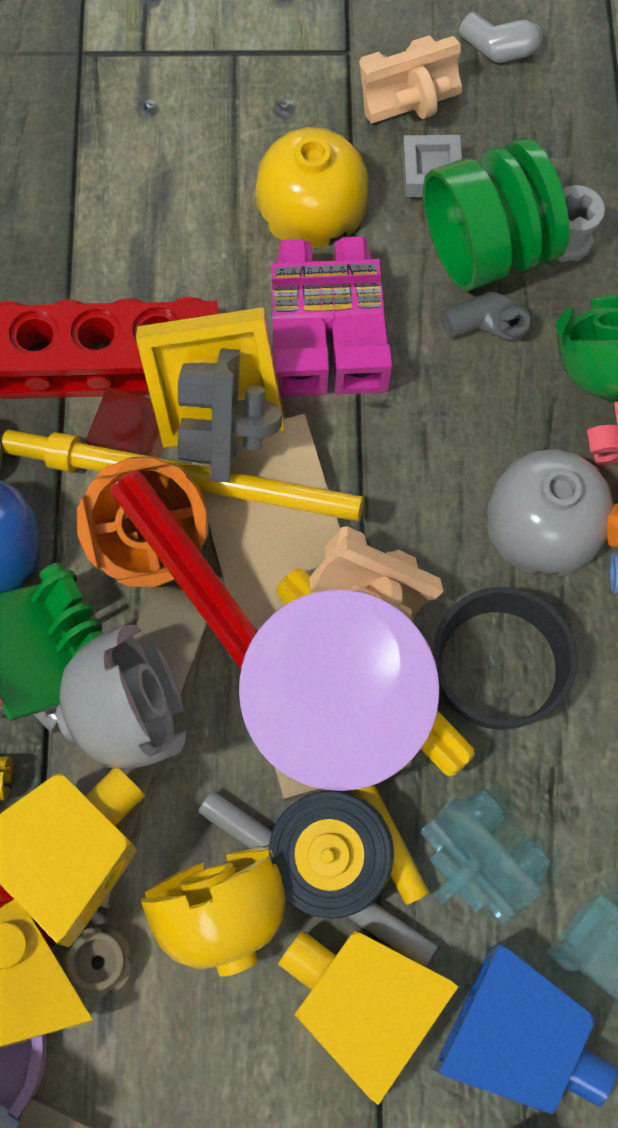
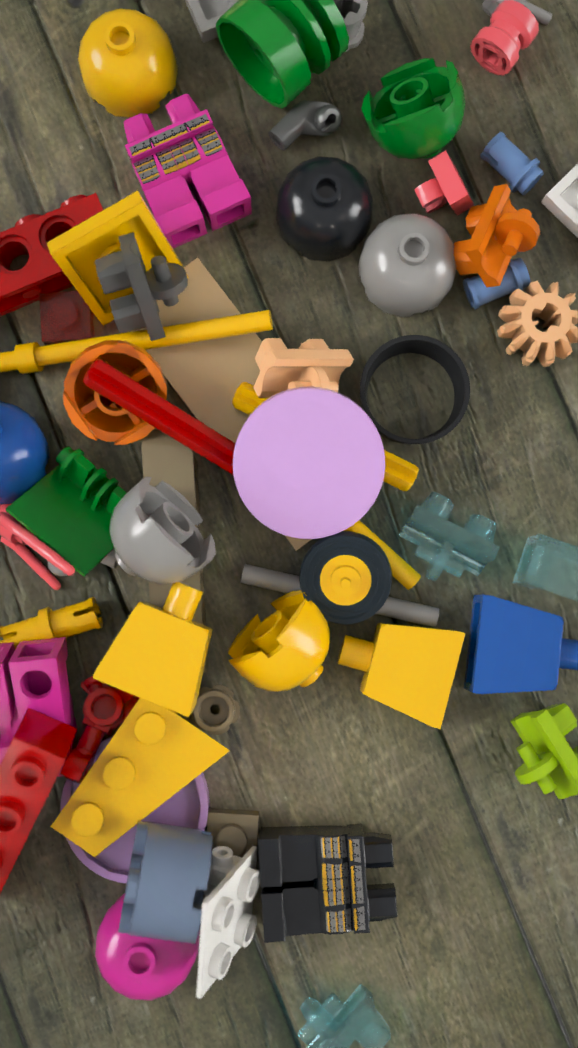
camera: 20 degrees left, 15 degrees up
none -> black cylinder [276,156,373,262]

